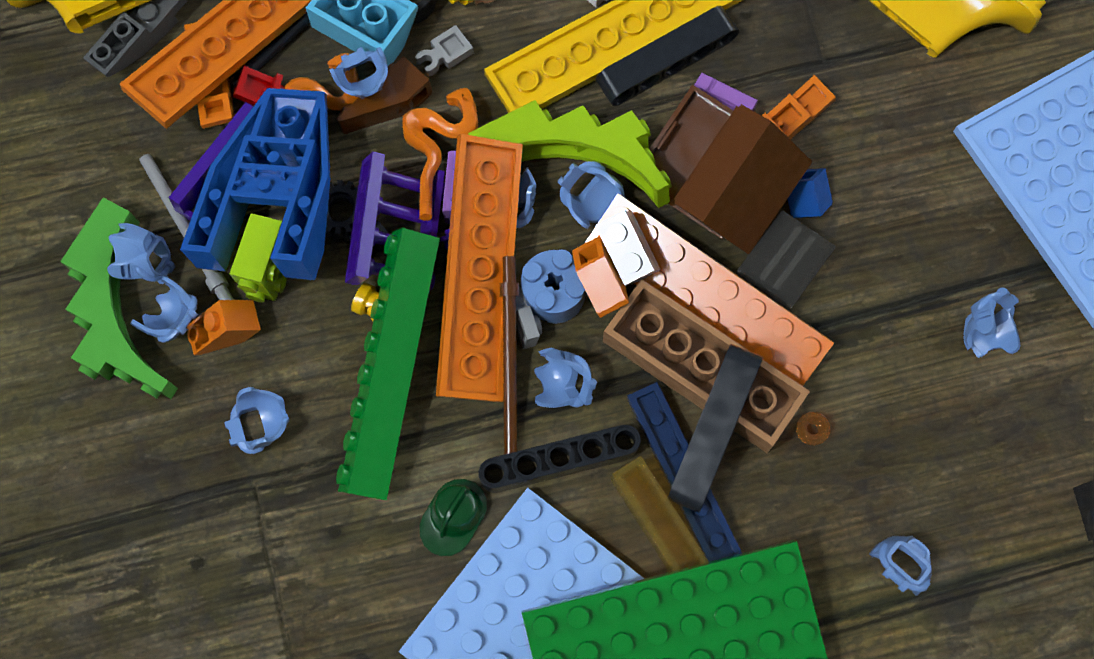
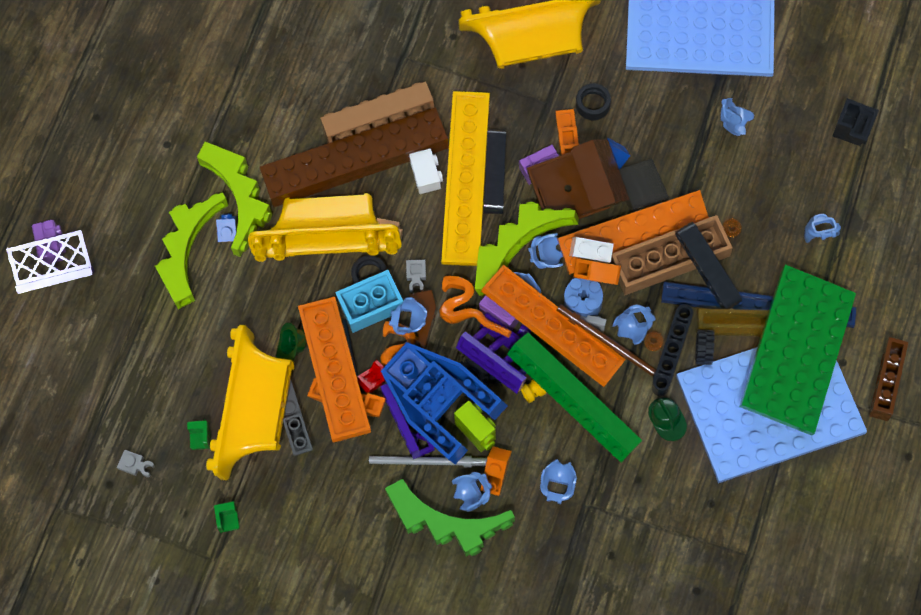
camera: 55 degrees left, 5 degrees down
medium blue helmet [107,223,175,284] -> none
none -> black tyre [576,83,611,121]
none -> clear orange plate [644,332,664,351]
none -> black tyre [695,329,714,365]

